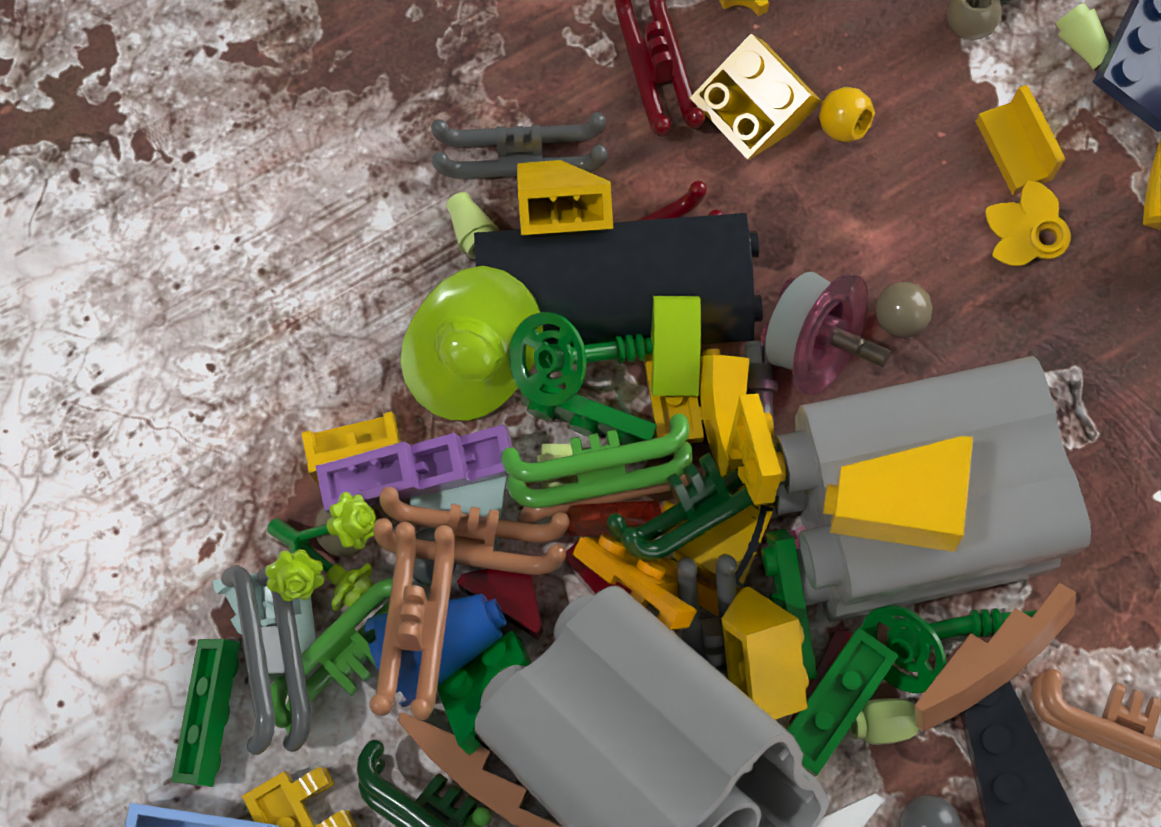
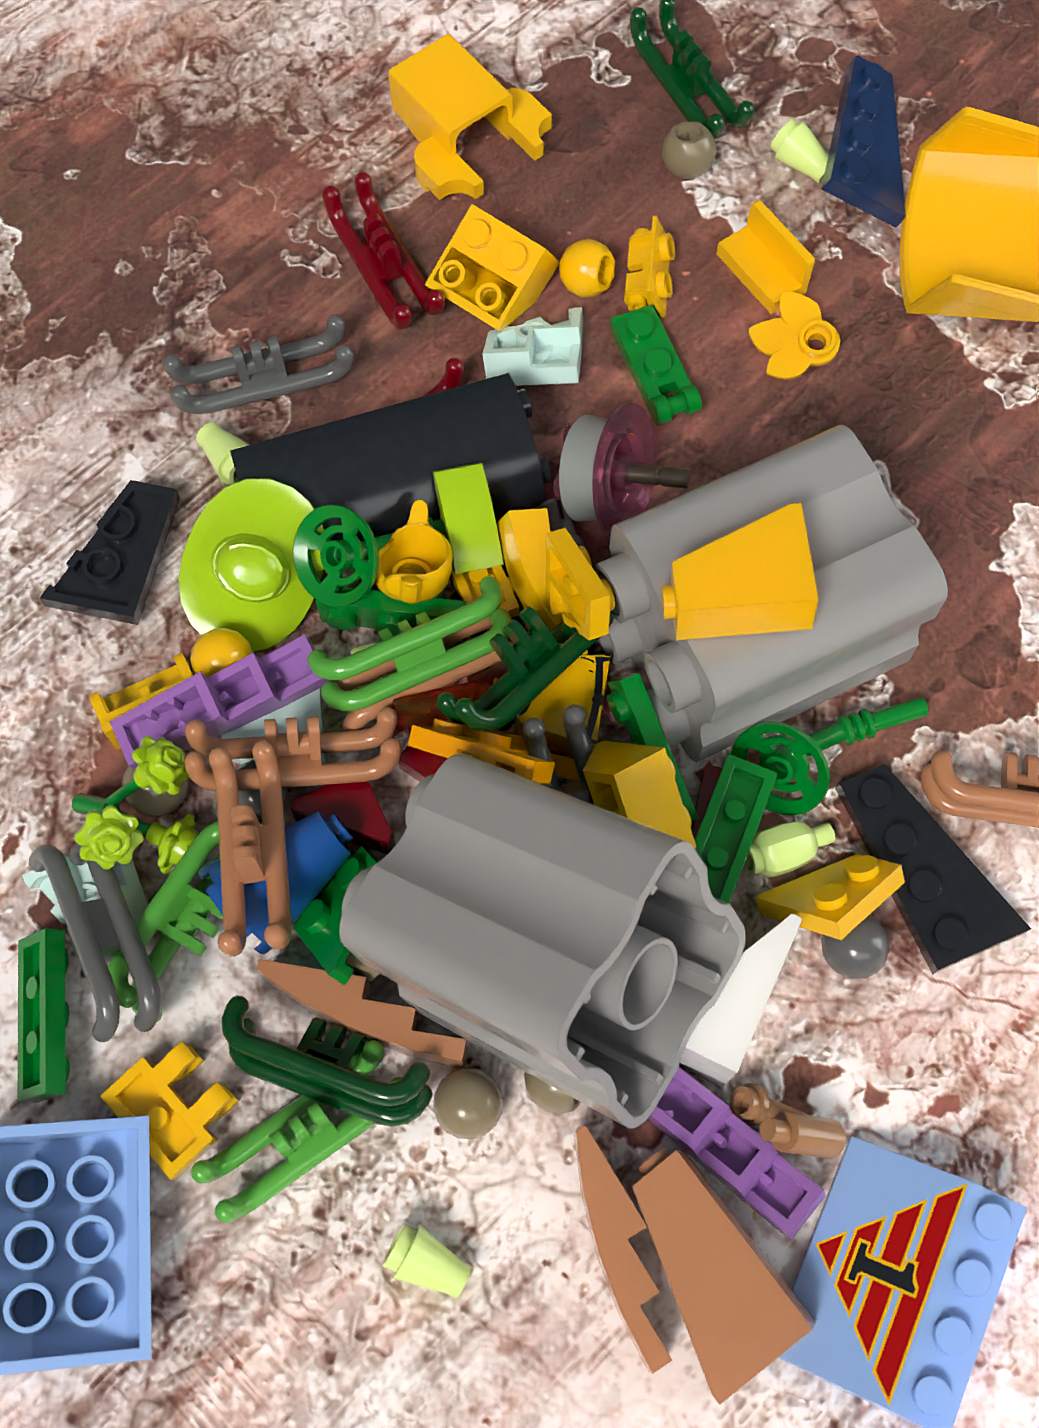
camera: 15 degrees left, 5 degrees down
yellow slope [517,160,613,235] -> none
dark tan piece [875,281,933,338] -> none
nougat slope [914,583,1076,731] -> none
none -> black wing [39,480,180,625]
none -> yellow piece [190,628,253,677]
none -> yellow hair [375,500,453,604]
none -> light aqua slope [483,307,583,386]
none -> green plate [609,305,702,426]
none -> yellow hinge [624,216,675,318]
none -> yellow wing [756,854,905,940]

